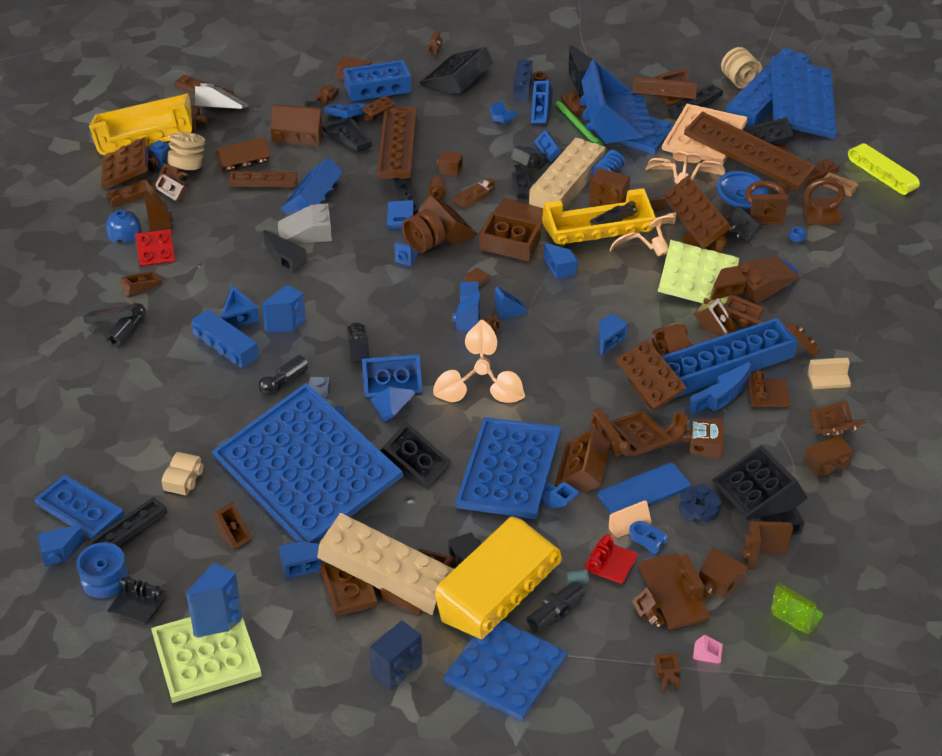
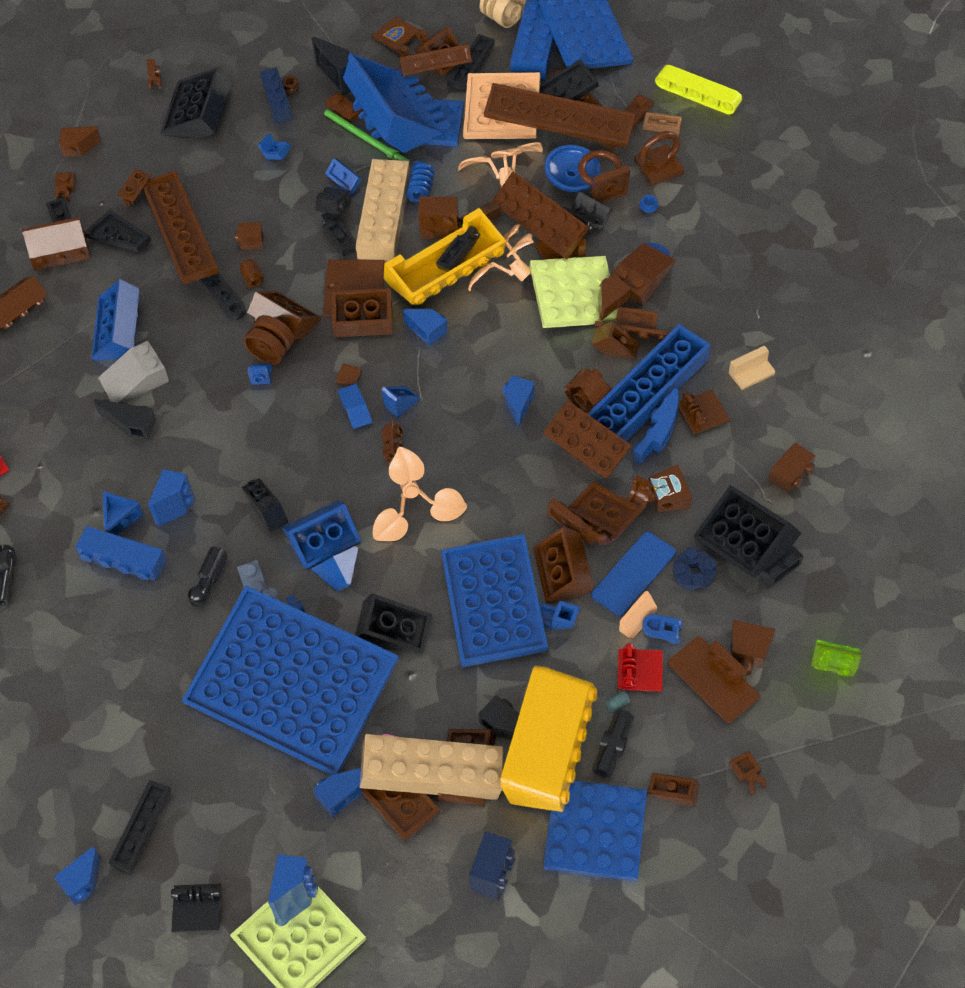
camera: 20 degrees left, 15 degrees up
blue plate [35,475,125,539] -> none
blue wheel [76,542,129,599] -> none
tan brick [161,452,203,495] -> none
reddish brown slope [214,502,252,549] -> none
reddish brown plate [229,171,297,188] -> none
blue plate [325,102,368,119] -> none
blue brick [343,60,412,101] -> none
blue piece [387,200,414,229] -> none
reddish brown hinge [453,178,495,209] -> none
blue slope [453,292,480,331] -> none
blue slope [531,81,553,125] -> none
reddish brown plate [631,587,666,628] -> none
bright pink slope [693,634,723,664] -> none
reddish brown bracket [742,521,793,569] -> none
reddish brown plate [785,322,820,357] -> none
reddish brown bracket [809,401,867,436] -> none
none -> reddish brown flag [372,17,428,57]
none -> reddish brown slope [647,773,700,807]

